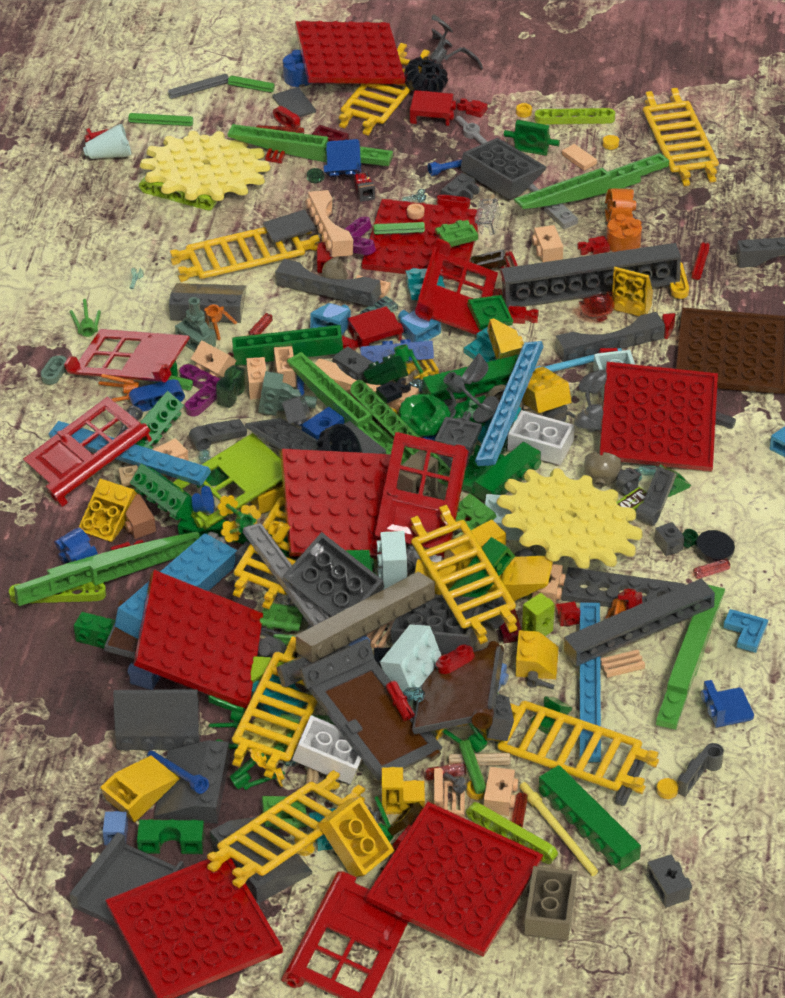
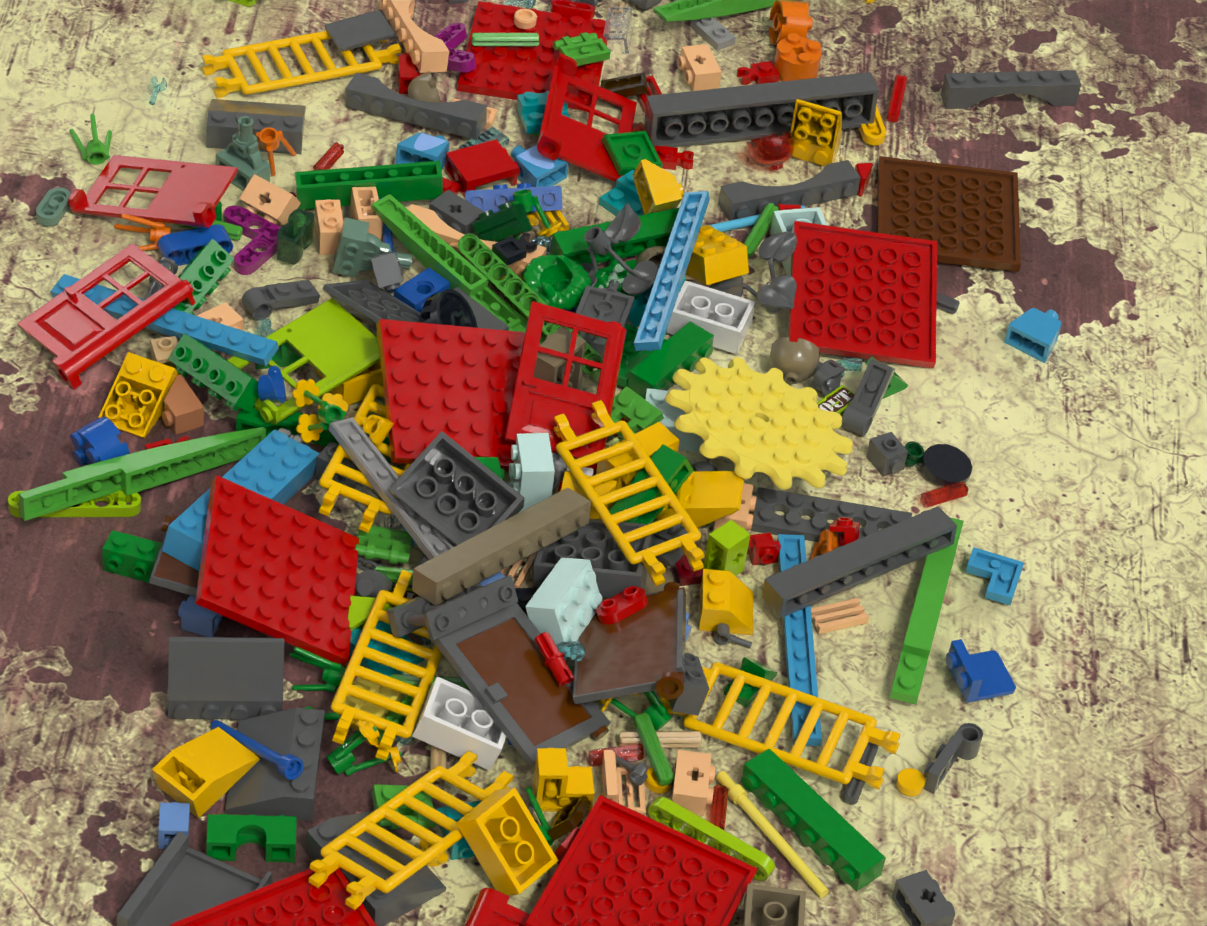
camera: 10 degrees left, 0 degrees up
none -> bright green axle [743,203,779,259]

